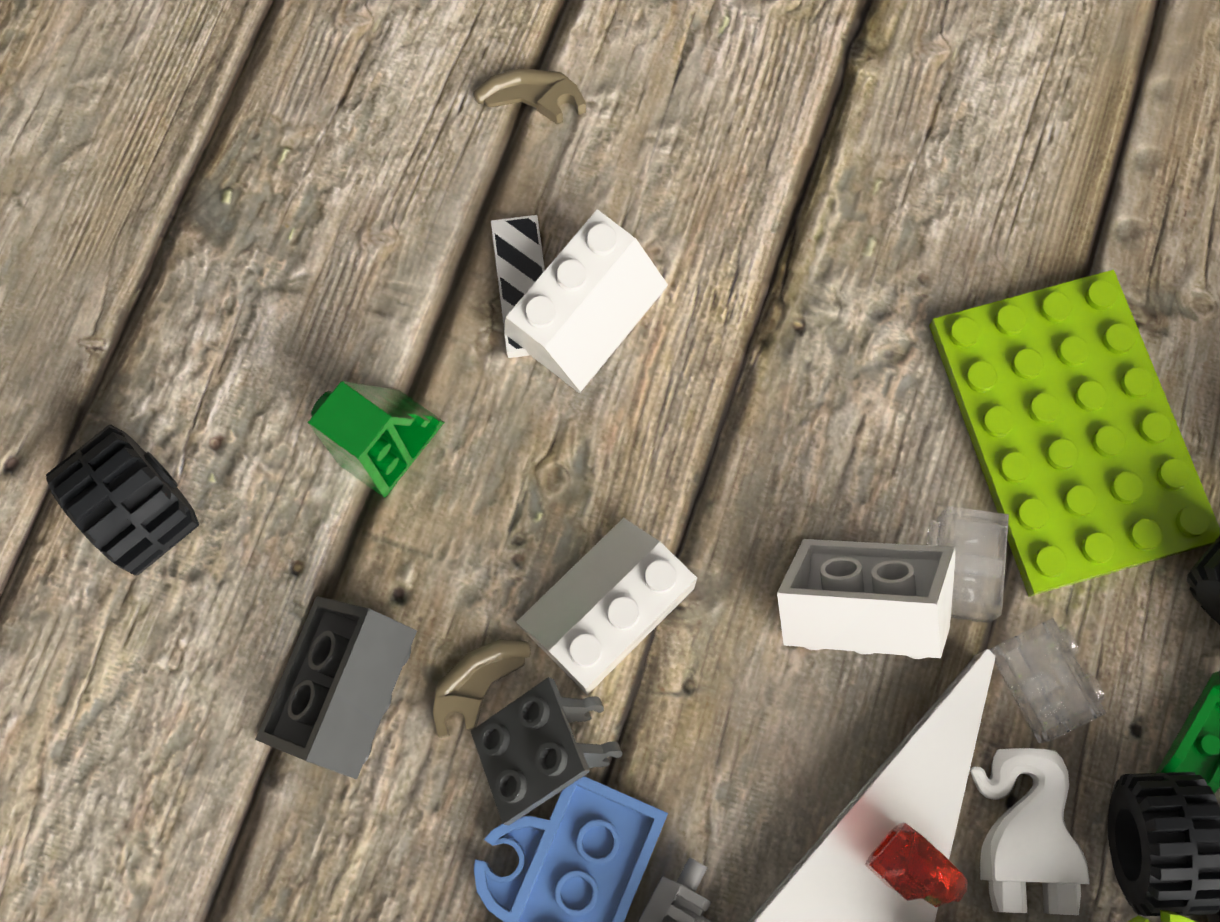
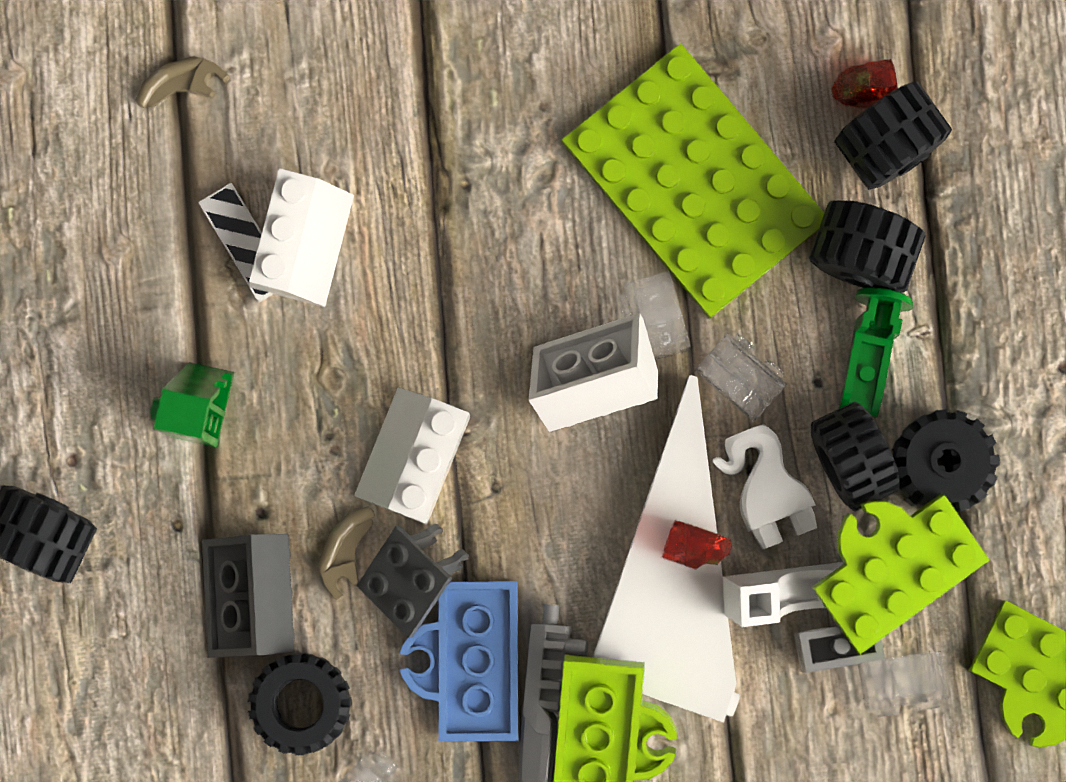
camera: 25 degrees left, 10 degrees up
none -> black tyre [248,654,352,755]

